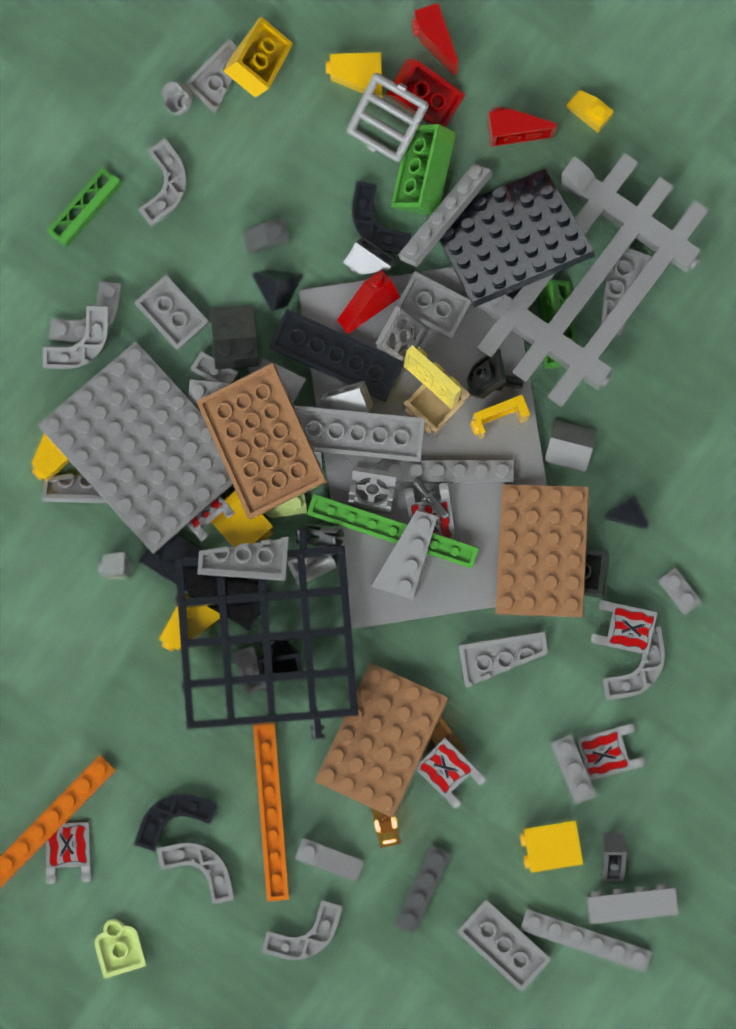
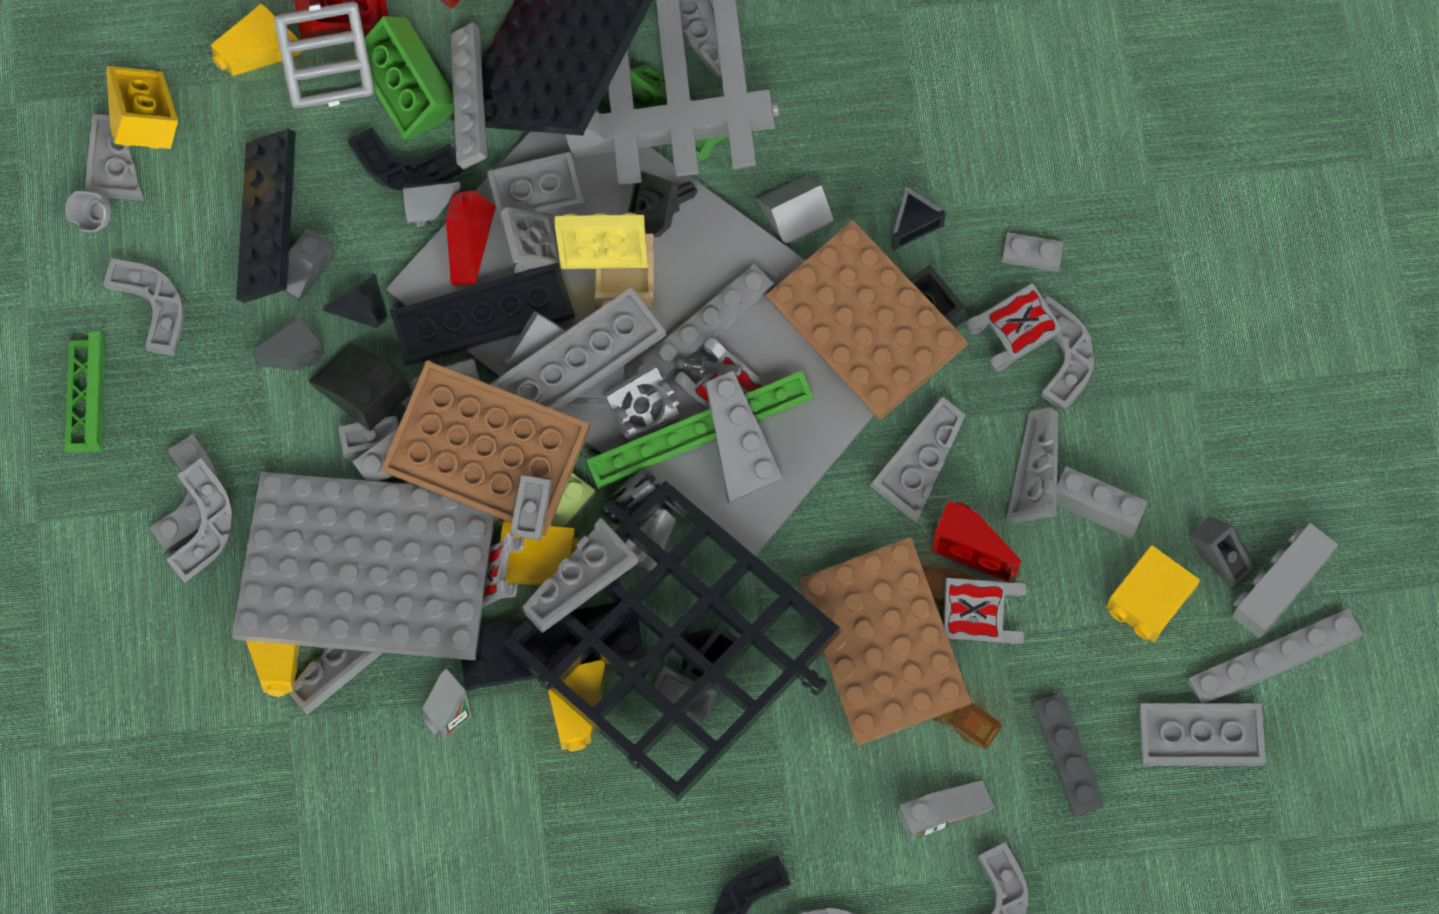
camera: 45 degrees left, 15 degrees down
light grey plate [134,275,209,351] -> none
orange plate [253,724,289,902] -> none
yellow panel [470,395,531,439] -> none
flag [577,724,646,781] -> none
none -> black plate [236,128,296,303]
none -> dark grey slope [252,317,324,370]
none -> light grey plate [510,475,553,541]
none -> red slope [930,501,1022,583]
none -> light grey wing [1006,407,1058,523]

